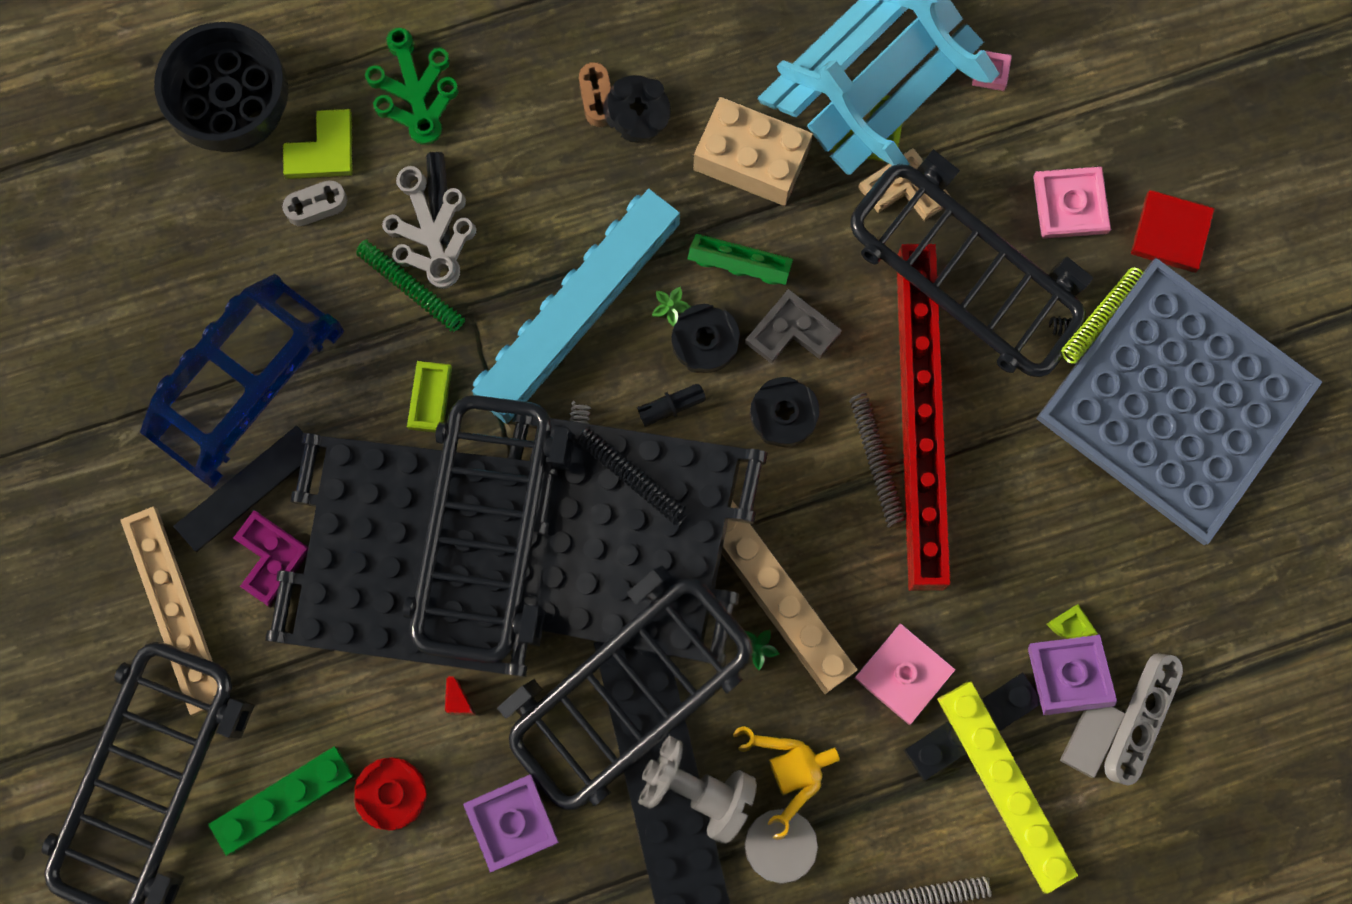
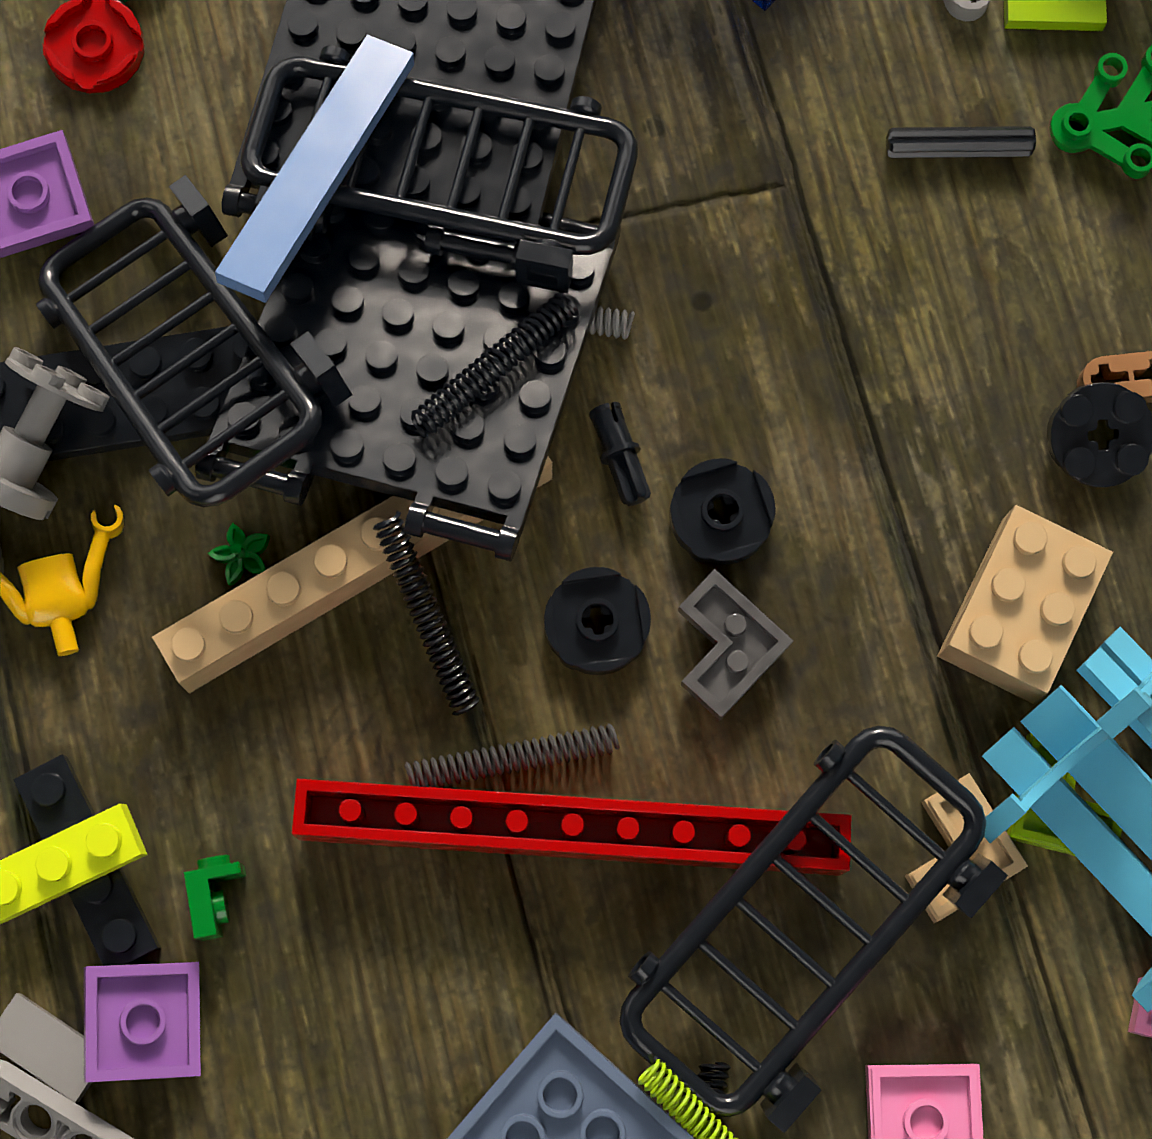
camera: 90 degrees right, 0 degrees up
green piece [356,239,465,332] -> none
light grey plant [382,166,476,288] -> none
lime tile [407,361,452,433] -> none
red slope [445,676,476,716] -> none
medium azure brick [472,188,680,424] -> none
bright green plant [652,287,690,327] -> none
green plate [688,234,793,285] -> none
bright pink plate [854,624,955,725] -> none
lime tile [1047,604,1098,639] -> none
none -> green bracket [184,855,246,941]
none -> tile [215,35,414,303]
none -> black piece [373,511,480,716]

